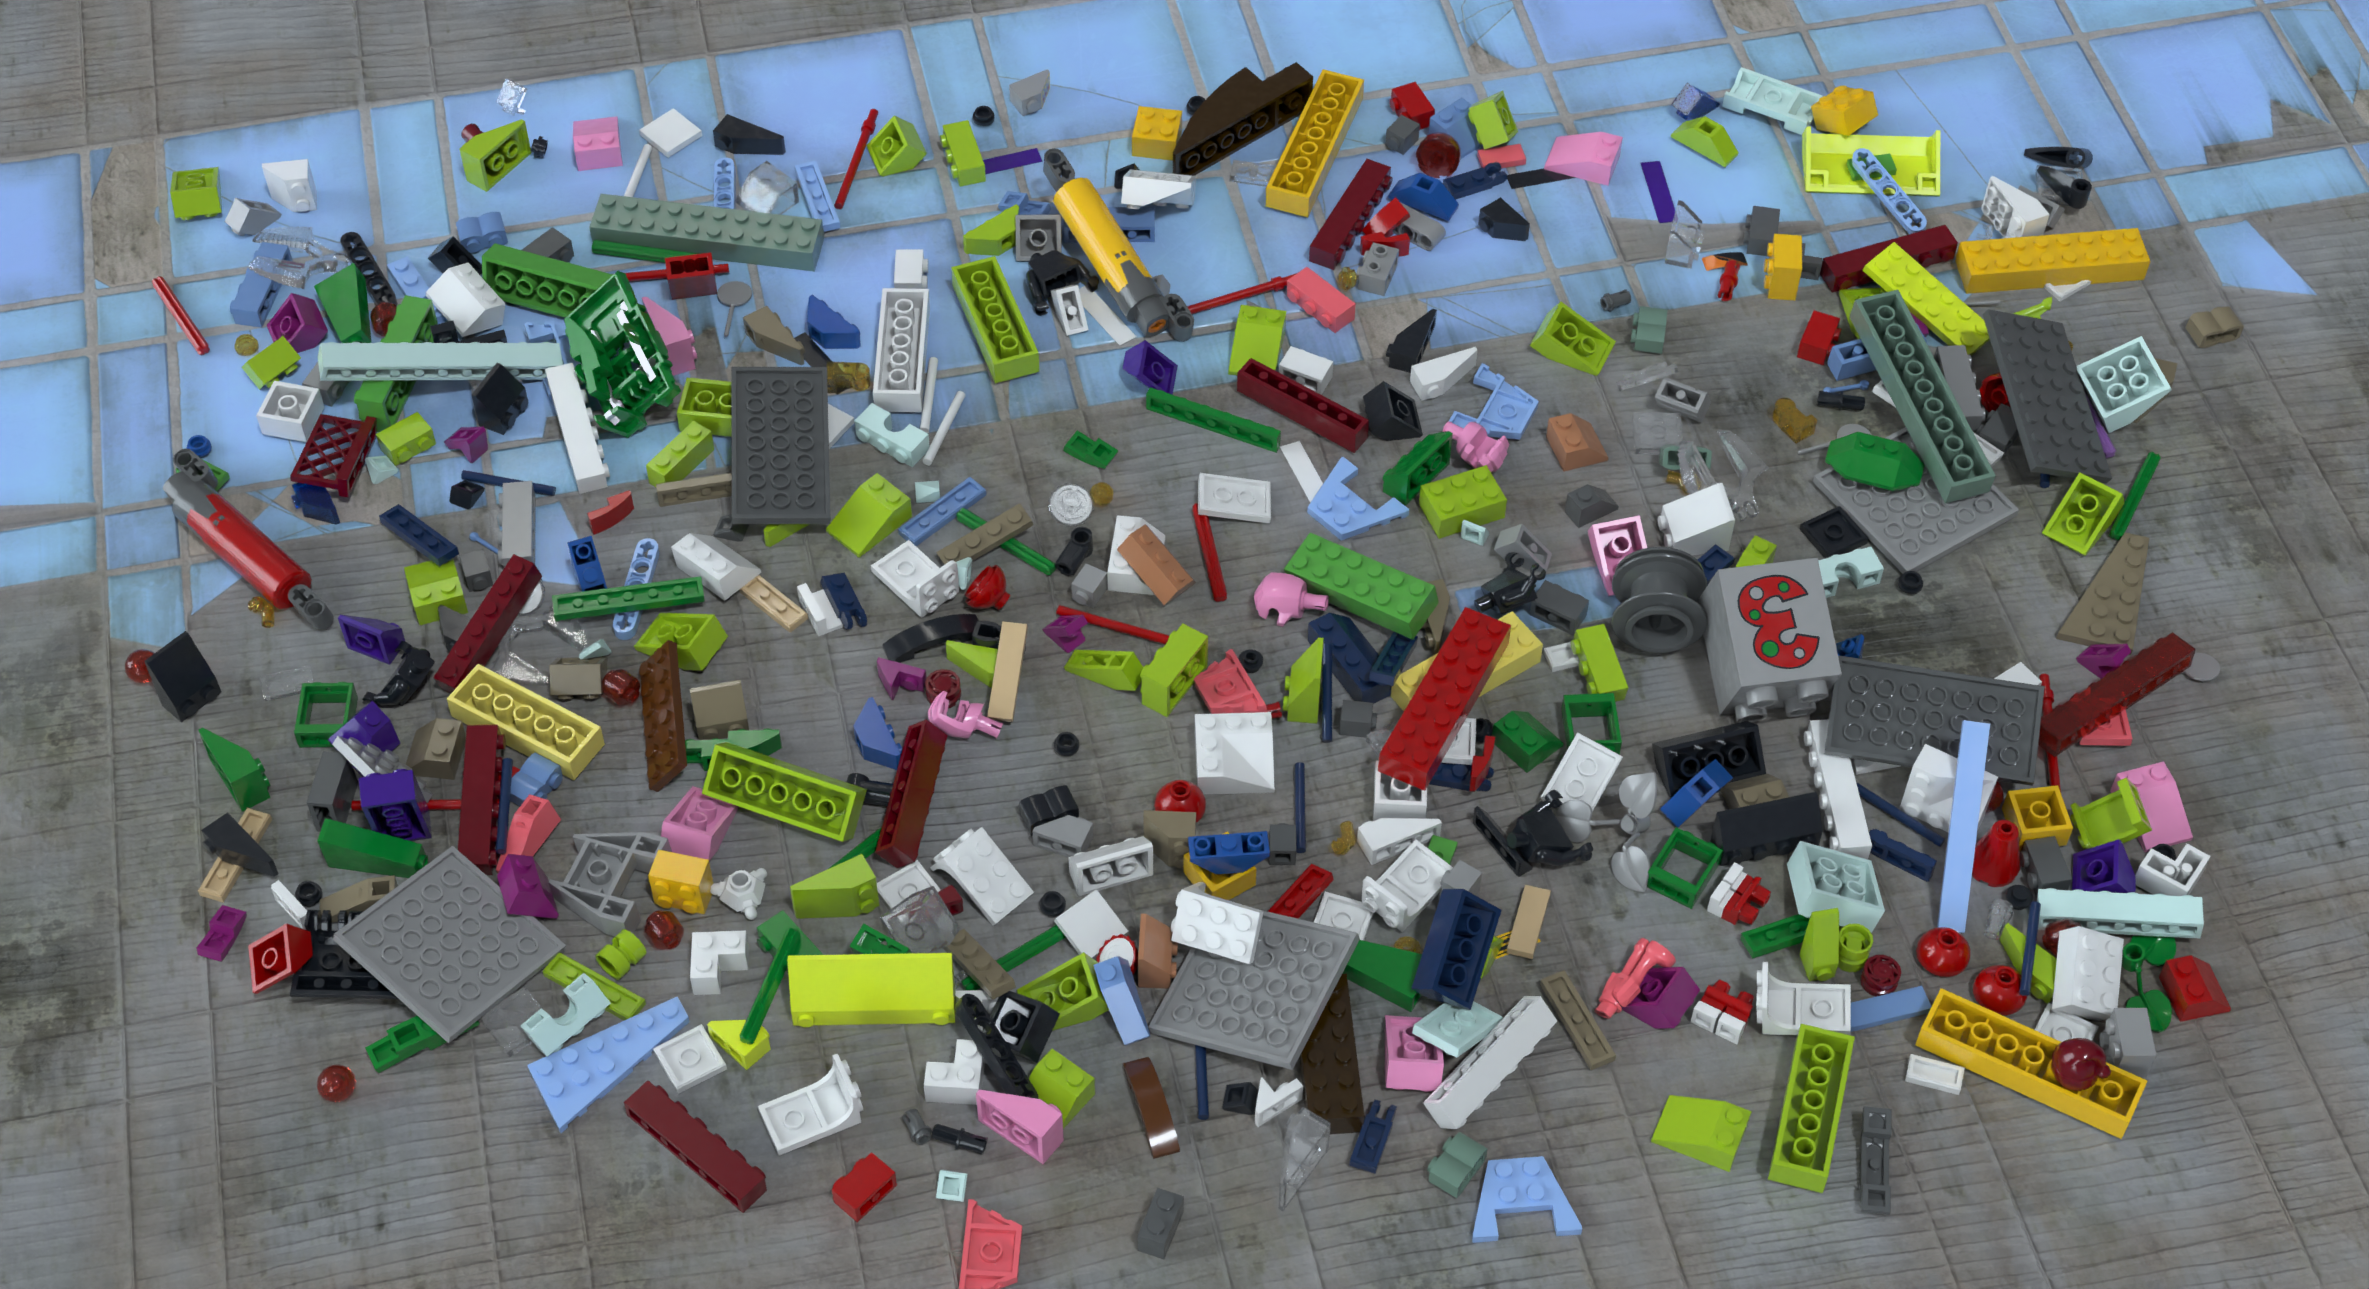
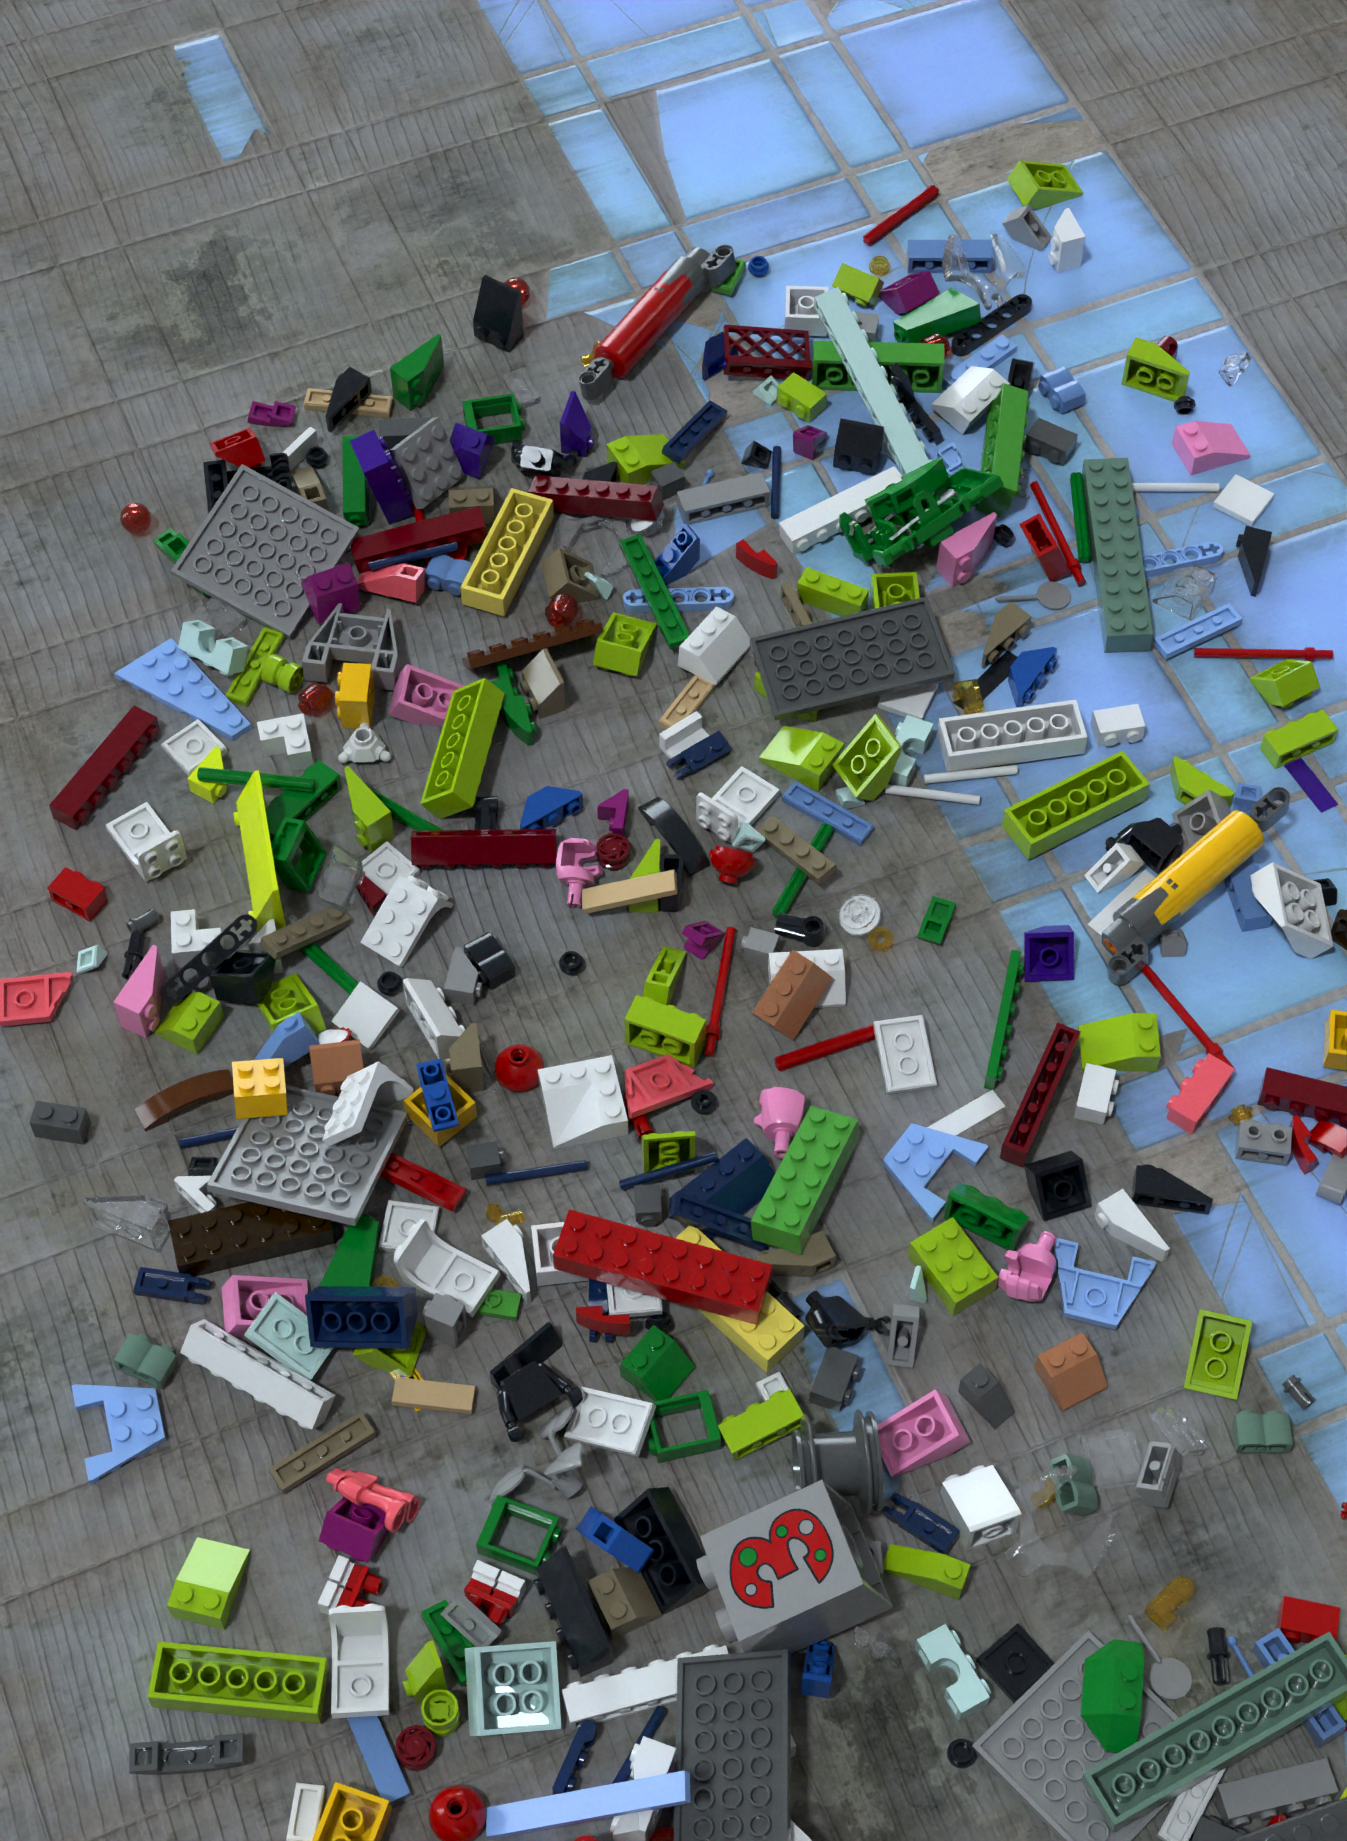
camera: 80 degrees right, 5 degrees up
none -> yellow brick [232,1058,287,1119]
none -> light grey plate [441,1592,502,1647]
none -> lime slope [832,714,903,801]

